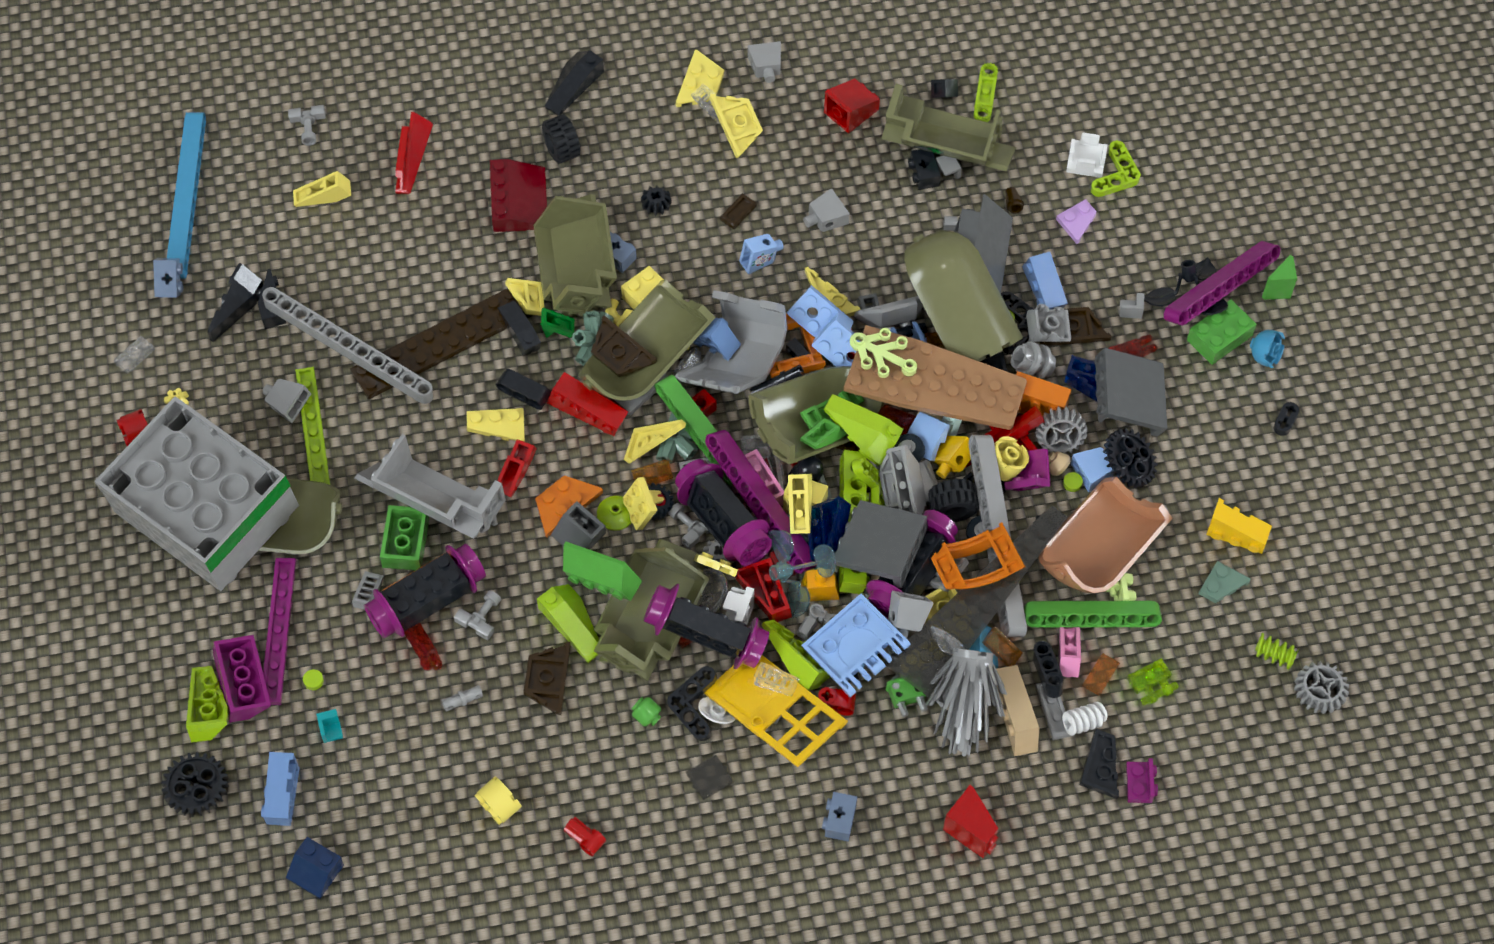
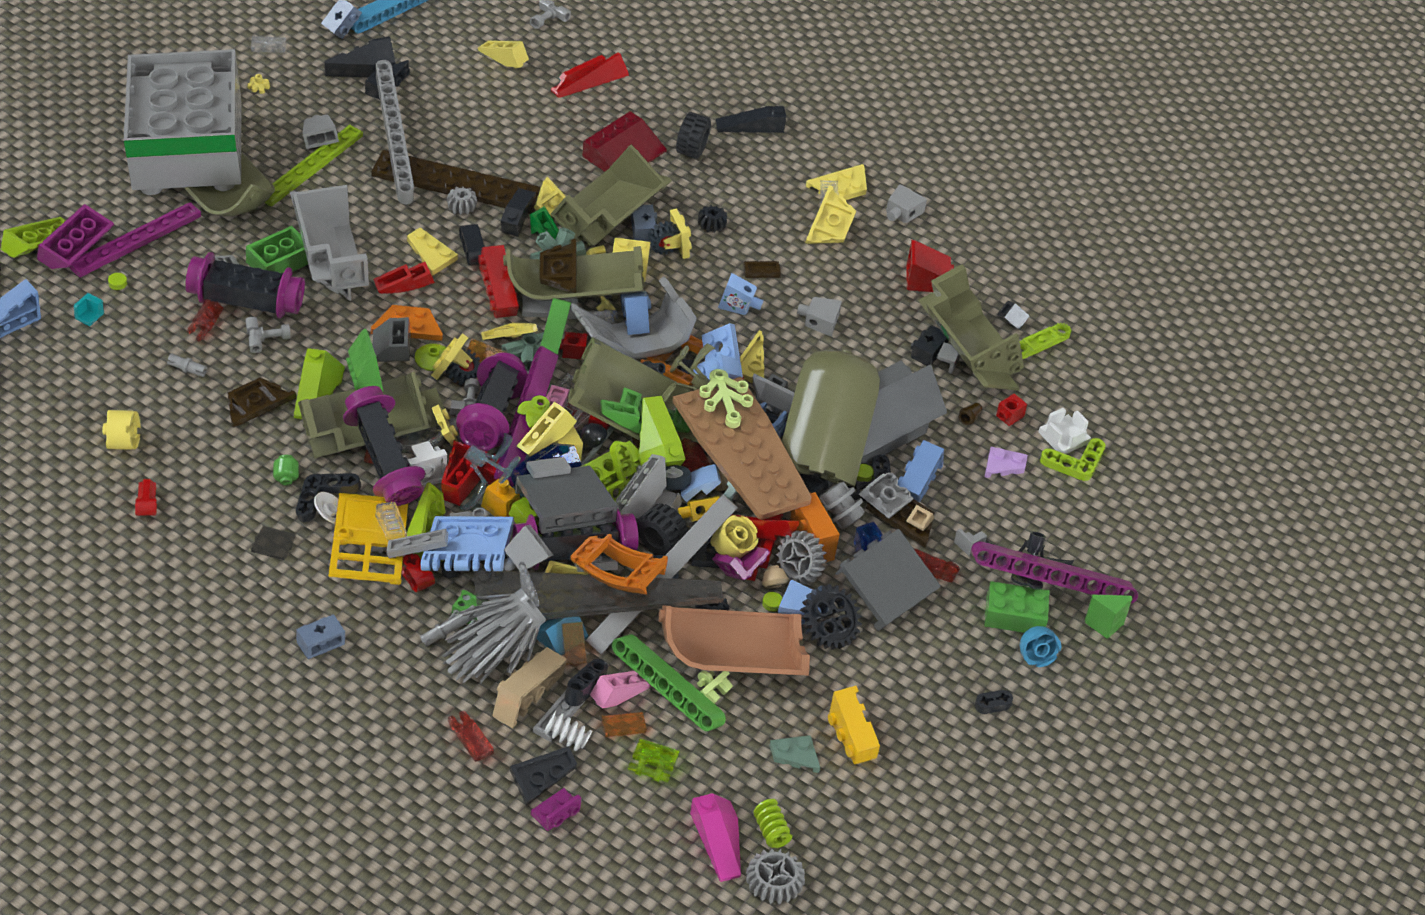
camera: 40 degrees right, 15 degrees down
red slope [943,785,999,858] -> none
none -> light grey tile [387,529,448,558]
none -> light grey pin [420,605,480,647]
none -> light grey gear [447,186,477,215]
none -> clear red hinge [447,710,494,762]
none -> lime plate [517,395,550,428]
none -> light grey tile [526,457,571,478]
none -> plate [647,208,692,259]
none -> olive plant [661,343,715,403]
none -> dark pink wedge [690,793,741,882]
none -> tan slope [907,505,934,531]
none -> red brick [996,393,1028,426]

